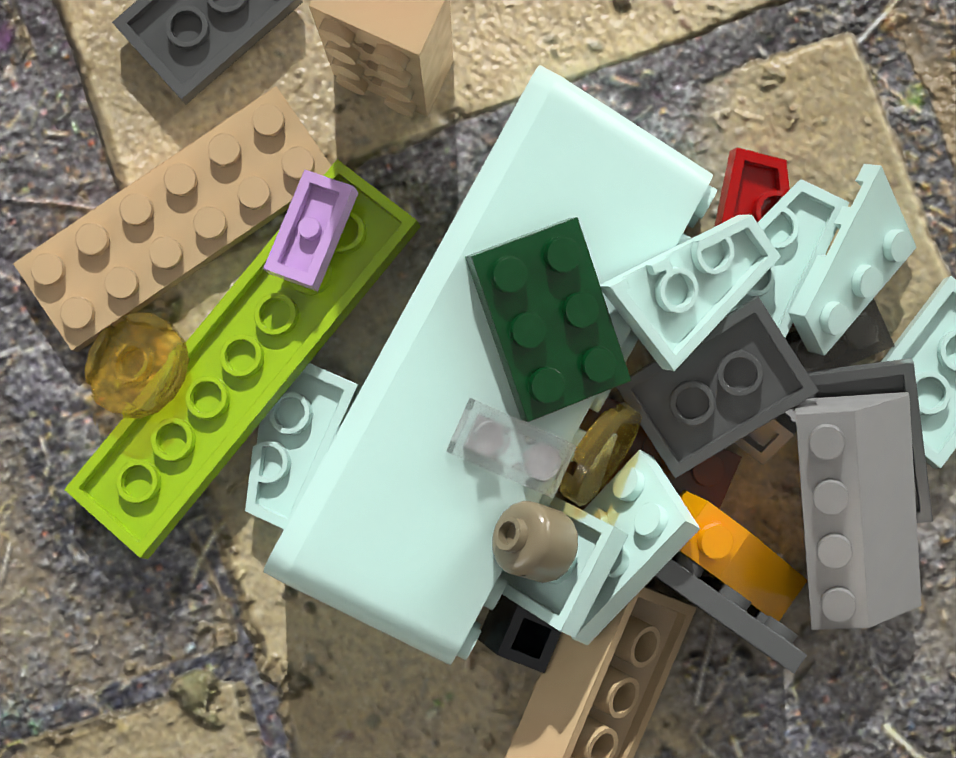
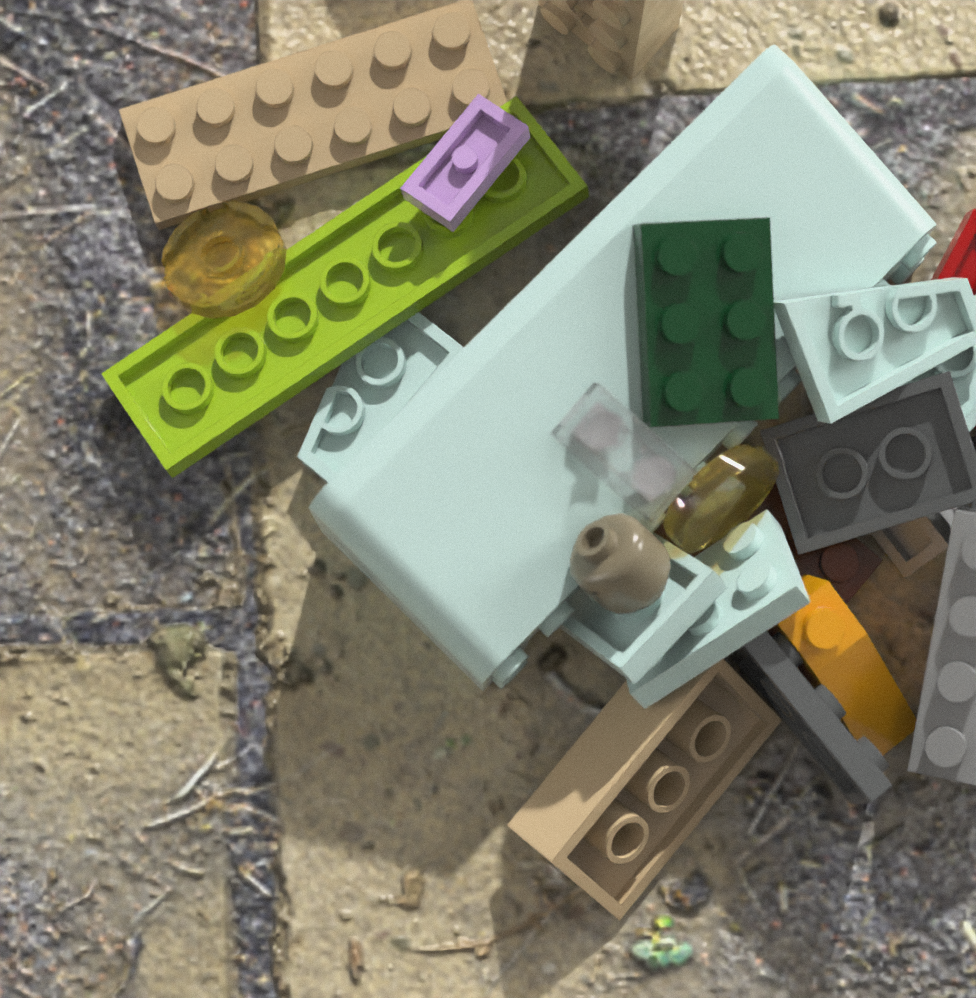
camera: 20 degrees right, 5 degrees down
black brick [478,594,562,673] -> none

